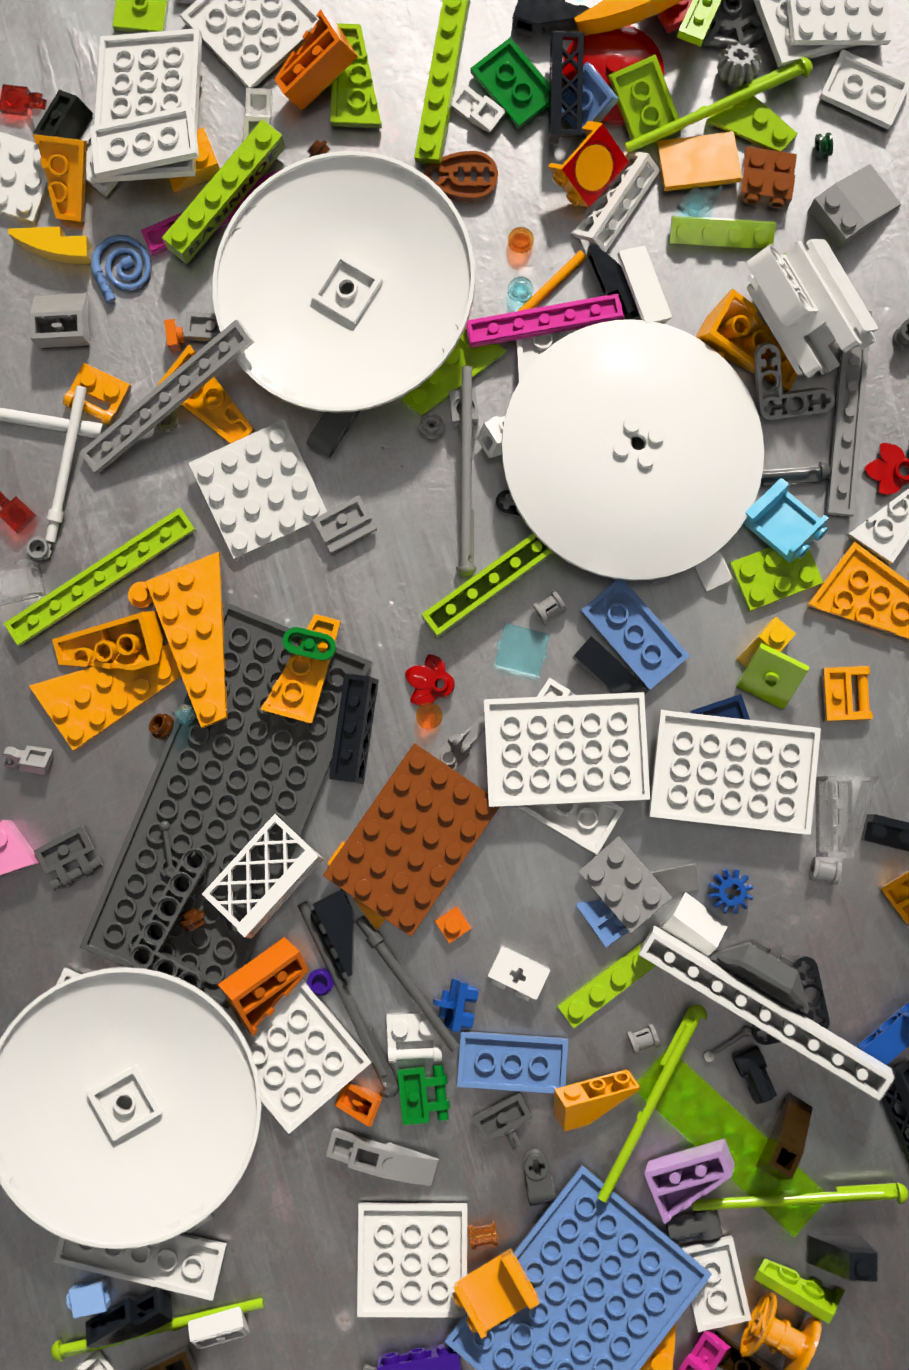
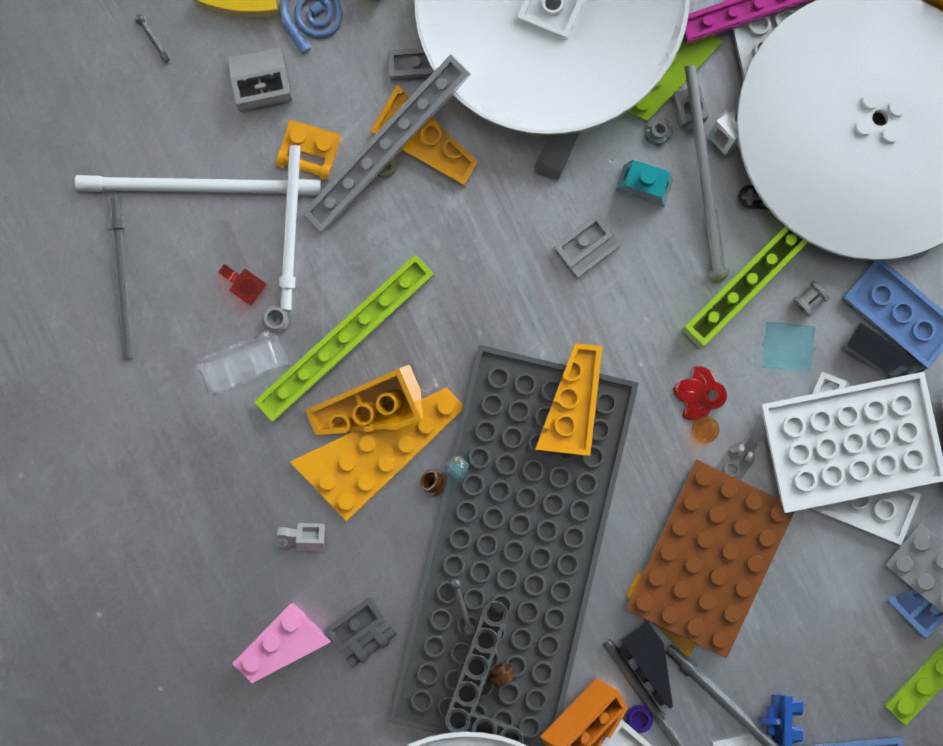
camera: 10 degrees left, 0 degrees up
light orange plate [128,582,153,608] -> none
light orange wing [145,552,228,728] -> none
orange plate [164,319,185,353] -> none
white plate [189,419,327,559] -> none
white fence [202,814,324,939] -> none
green plate [283,627,337,661] -> none
black fence [329,673,379,784] -> none
orange plate [435,906,472,944] -> none
white brick [487,945,550,1001] -> none
none -> teal torso [615,160,673,207]

